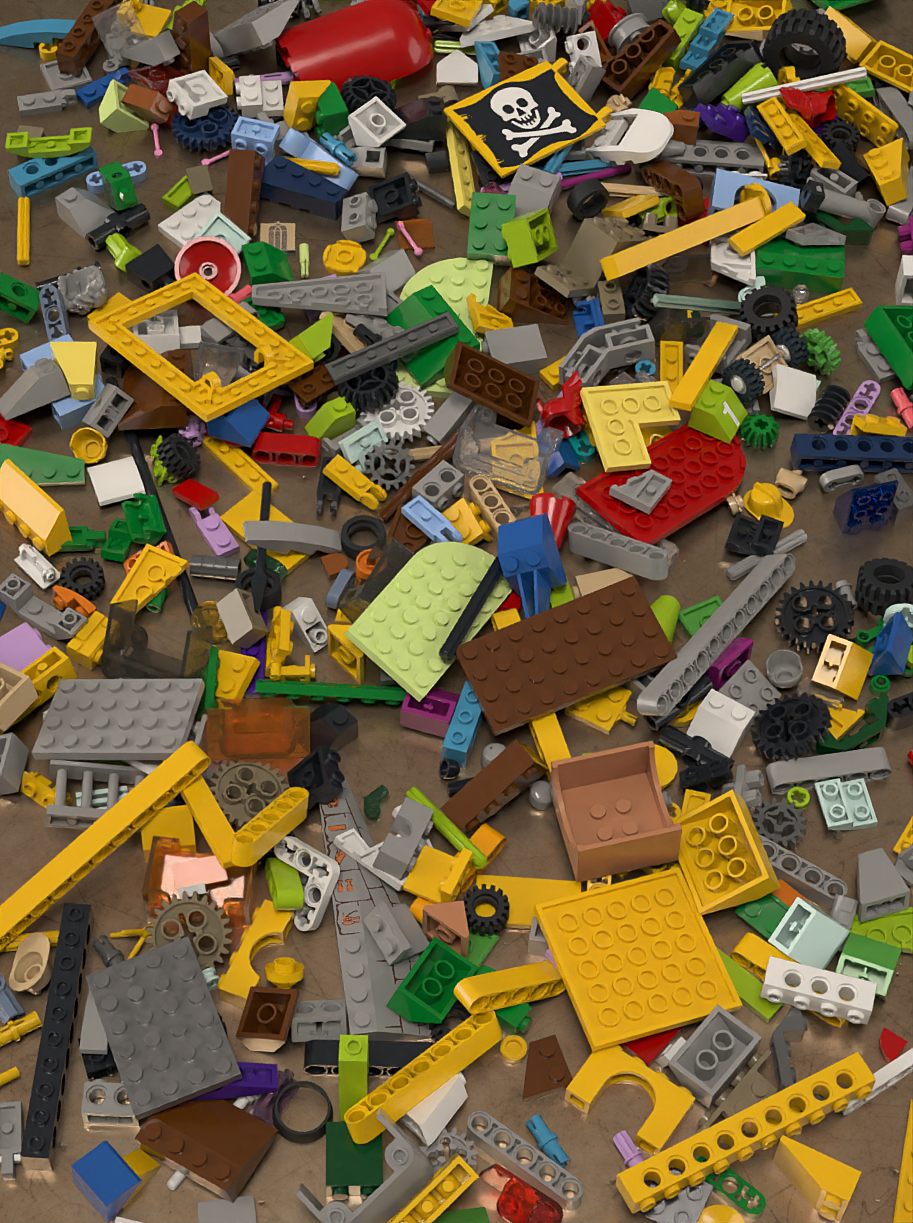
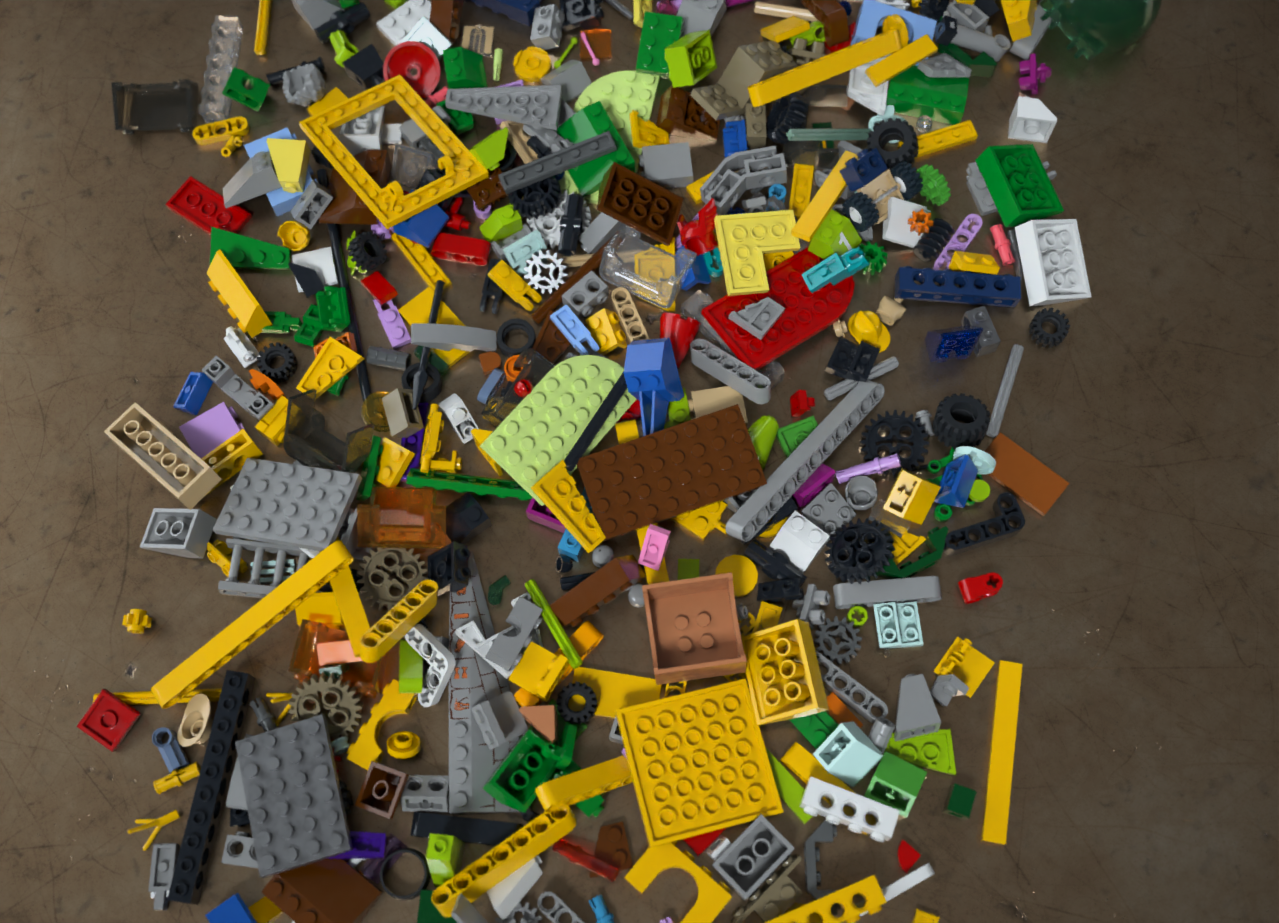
camera: 10 degrees right, 15 degrees up
sand blue beam [39,285,71,341] -> none
yellow tile [500,1035,527,1064] -> none
black tyre [567,178,610,220] -> none
light grey beam [819,465,865,493] -> none
none -> black slope [288,262,324,298]
none -> red hinge [514,379,533,397]
none -> yellow wing [531,460,606,553]
none -> green piece [541,723,577,771]
none -> clear red pin [552,838,619,882]
none -> black piece [558,194,584,257]
none -> bright pink slope [638,524,671,571]
none -> light grey tile [742,196,766,213]
none -> red tile [790,390,815,417]
none -> teal plate [801,247,870,293]
none -> lavender pin [836,453,901,484]
none -> dark blue brick [839,148,888,192]
none -> orange gear [908,209,933,236]

